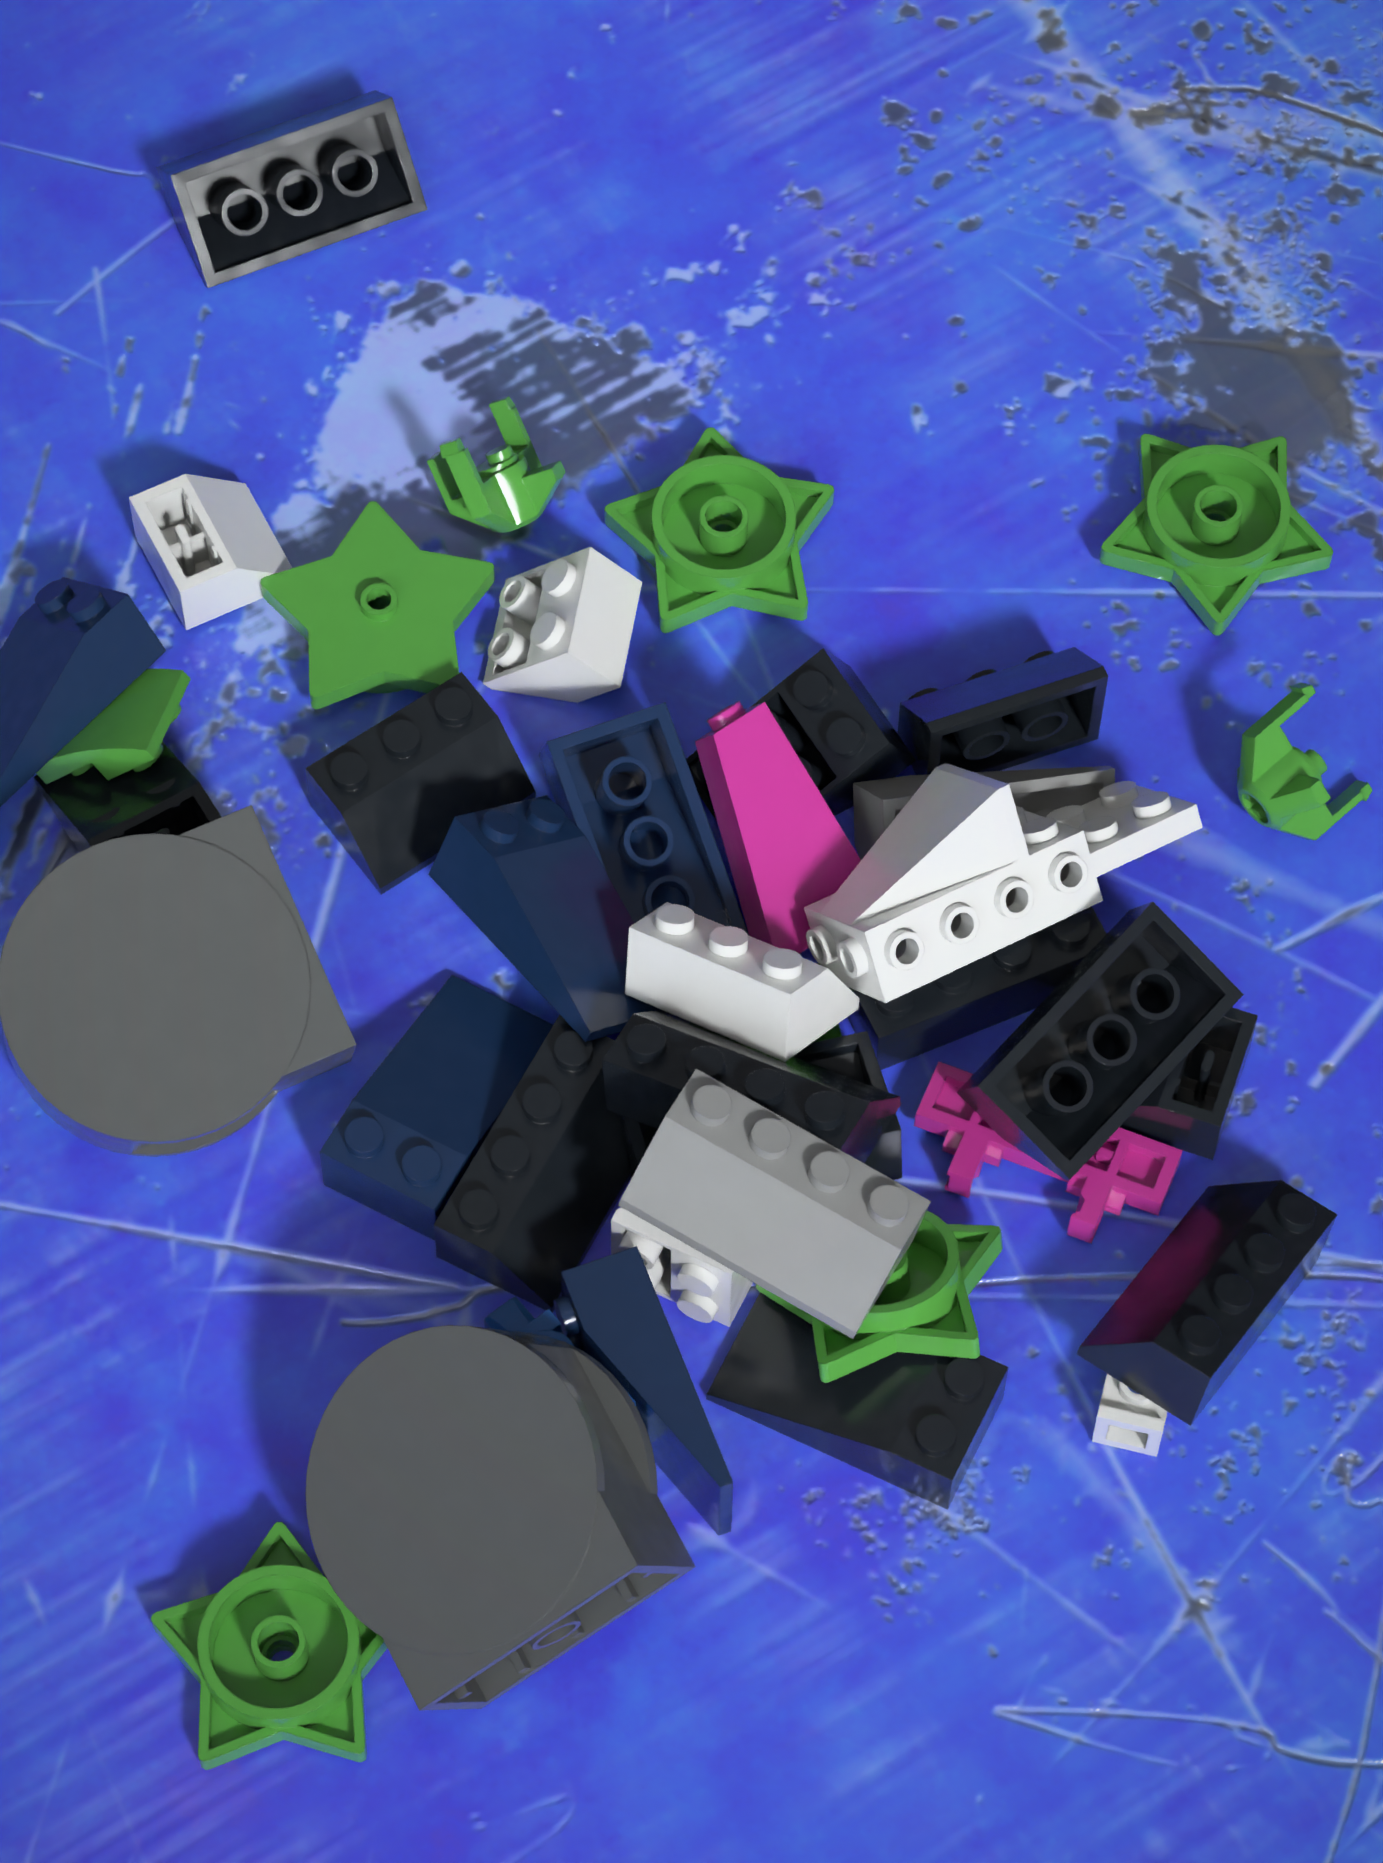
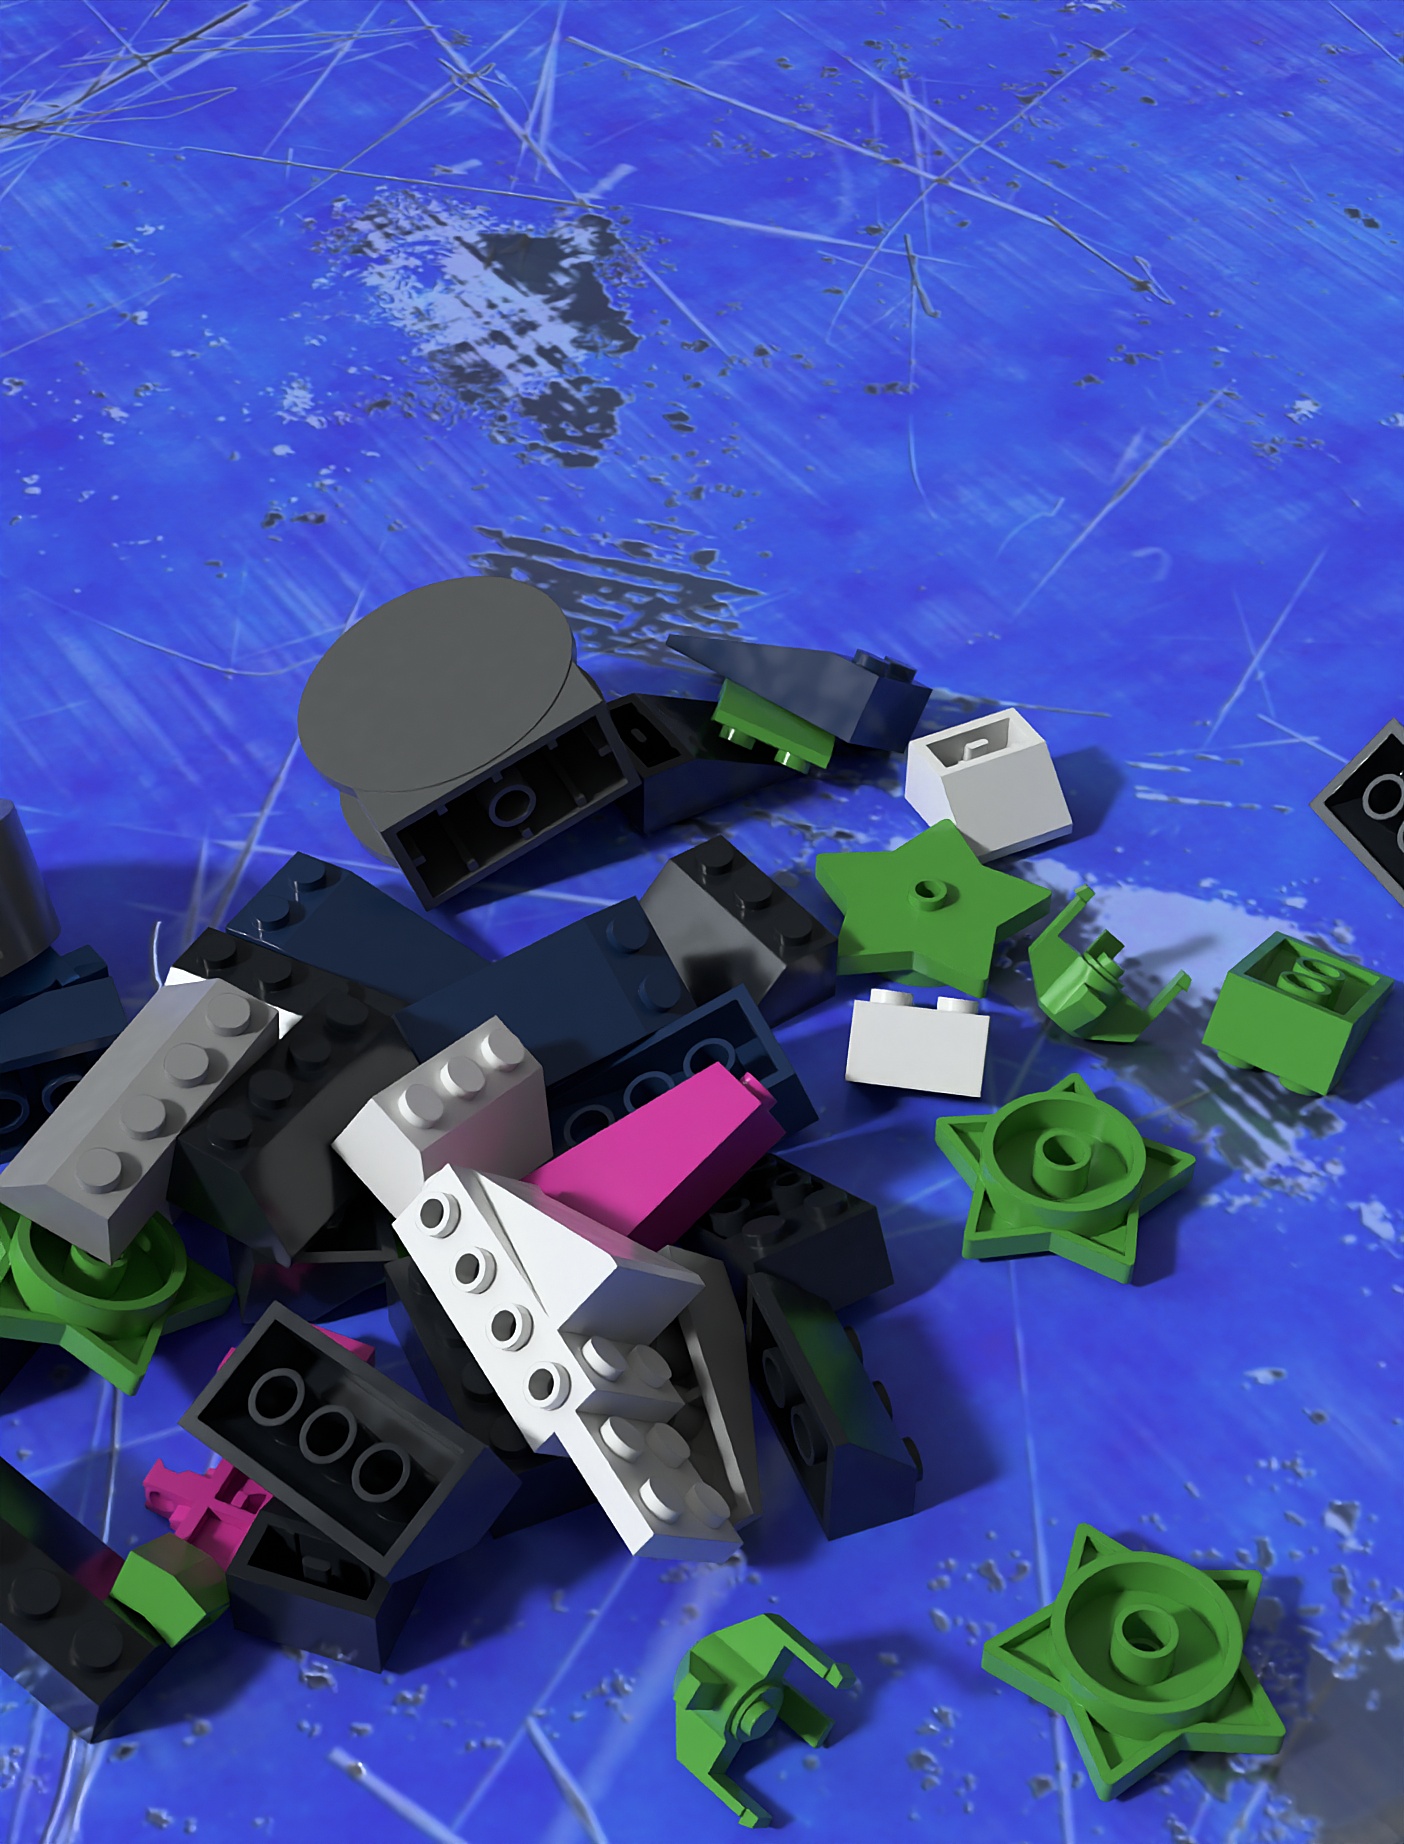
camera: 90 degrees right, 20 degrees down
none -> bright green piece [109,1532,230,1648]
none -> bright green slope [1201,931,1396,1096]

